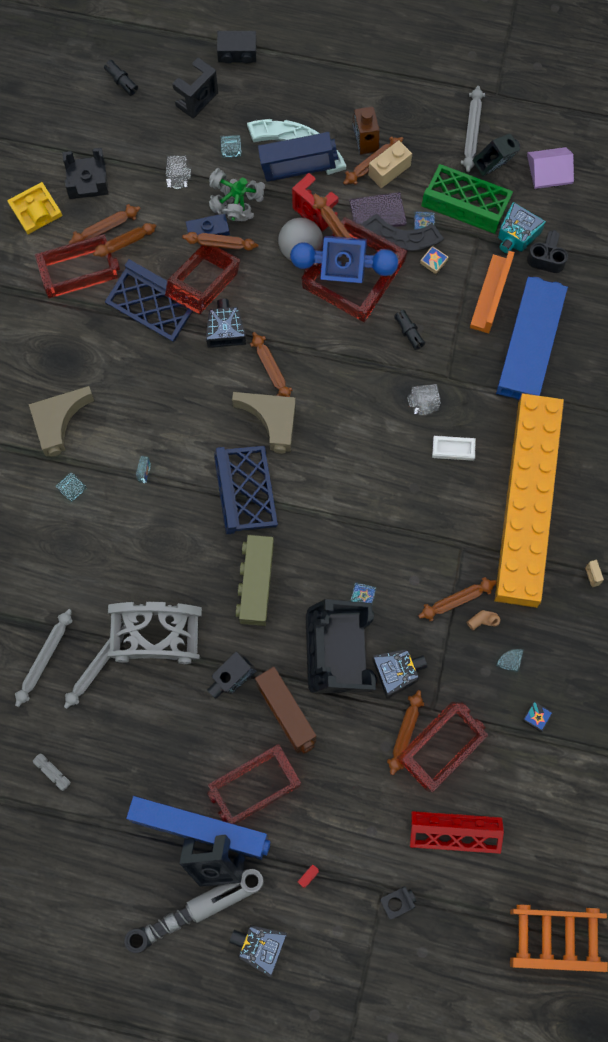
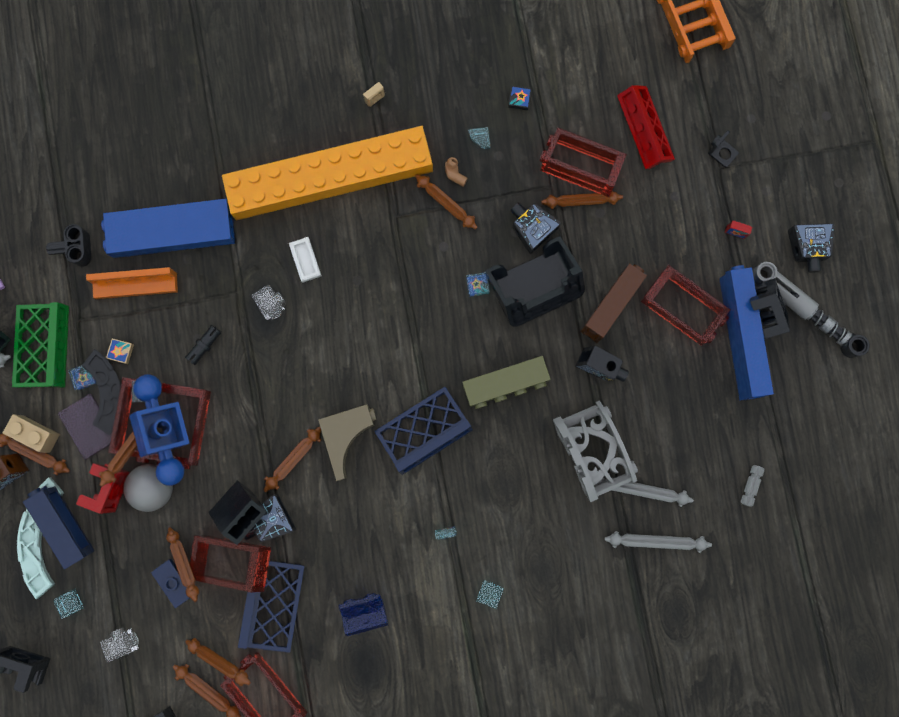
camera: 110 degrees left, 10 degrees up
dark tan arch [29,386,94,456] -> none
light grey plant [209,168,265,221] -> none
torso [498,202,546,253] -> none
none -> black brick [208,480,267,545]
none -> clear blue bracket [338,593,388,636]

